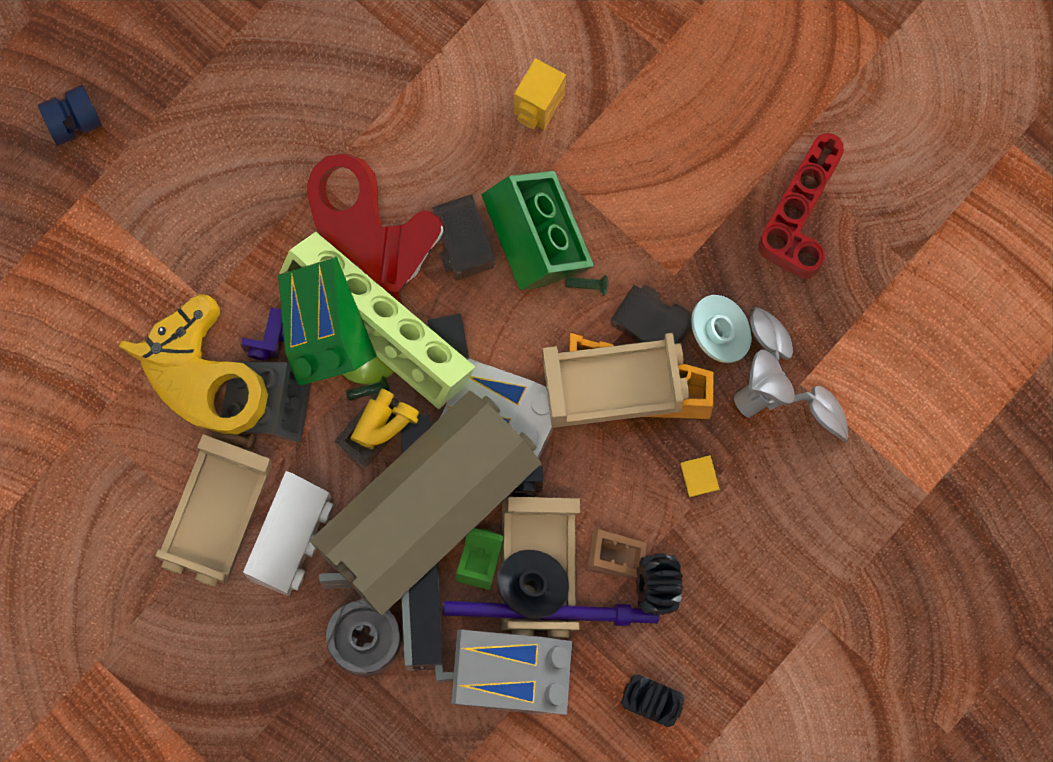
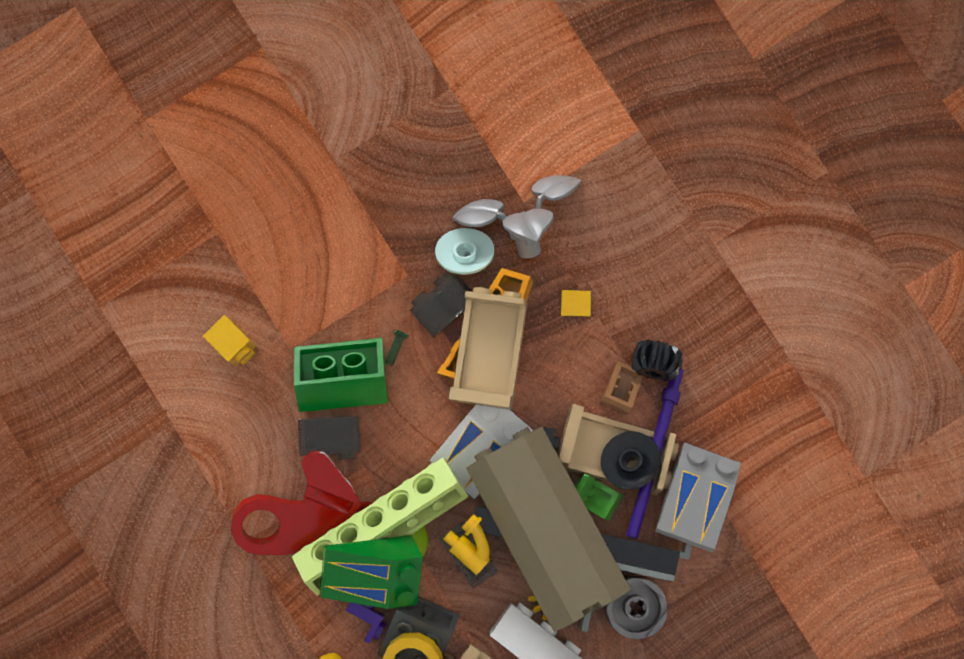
camera: 75 degrees left, 5 degrees up
clear green piece [346,376,390,401] -> none
black piece [428,314,469,360] -> none
black gear [621,675,685,727] -> none
red beam [758,133,844,279] -> none

